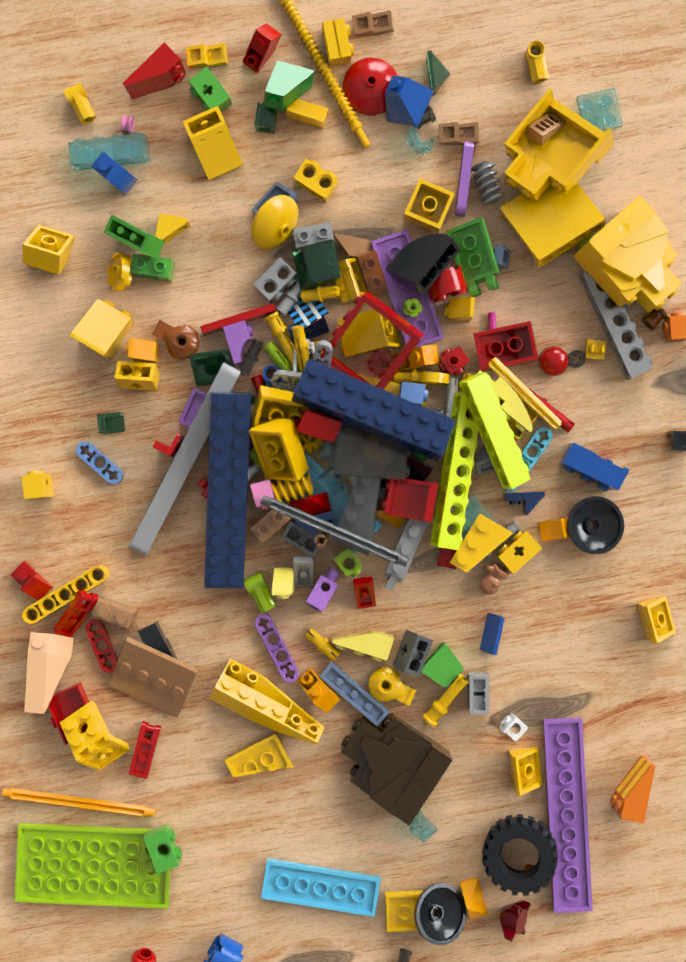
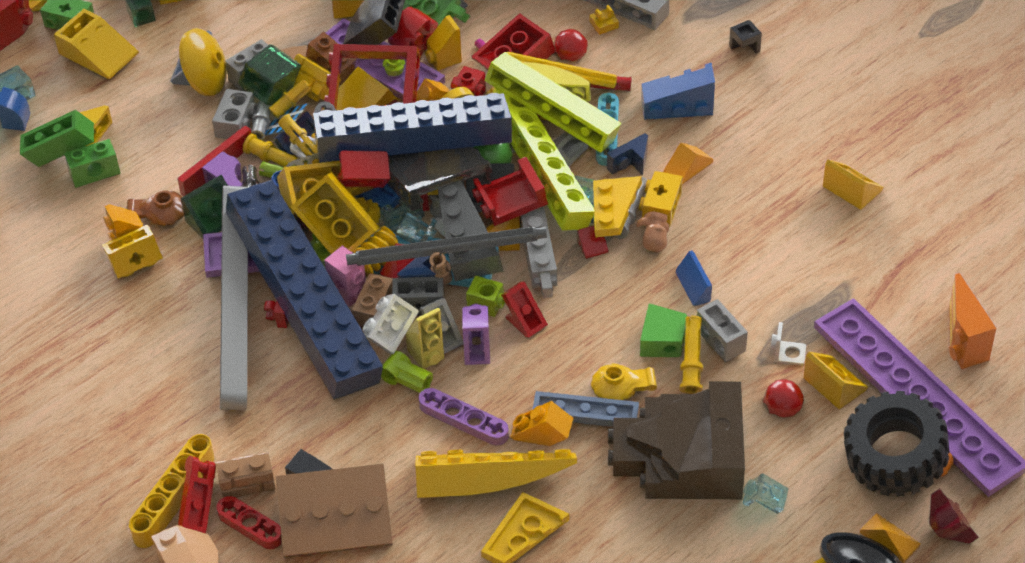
camera: 30 degrees left, 40 degrees down
red slope [11,561,53,600] -> none
yellow brick [21,470,54,499] -> none
yellow slope [70,299,134,360] -> none
medium blue beam [76,442,124,484] -> none
clear green panel [97,412,126,434] -> none
yellow plate [107,252,132,292] -> none
red panel [153,434,185,457] -> none
yellow brick [293,159,338,203] -> none
yellow pin [304,627,340,662] -> none
light yellow slope [332,630,394,662] -> none
dark grey brick [392,630,433,677] -> none
black dish [567,496,624,554] -> none
clear smoke bush [568,350,586,368] -> none
none -> white bracket [363,294,419,354]
none -> red hair [763,379,804,418]

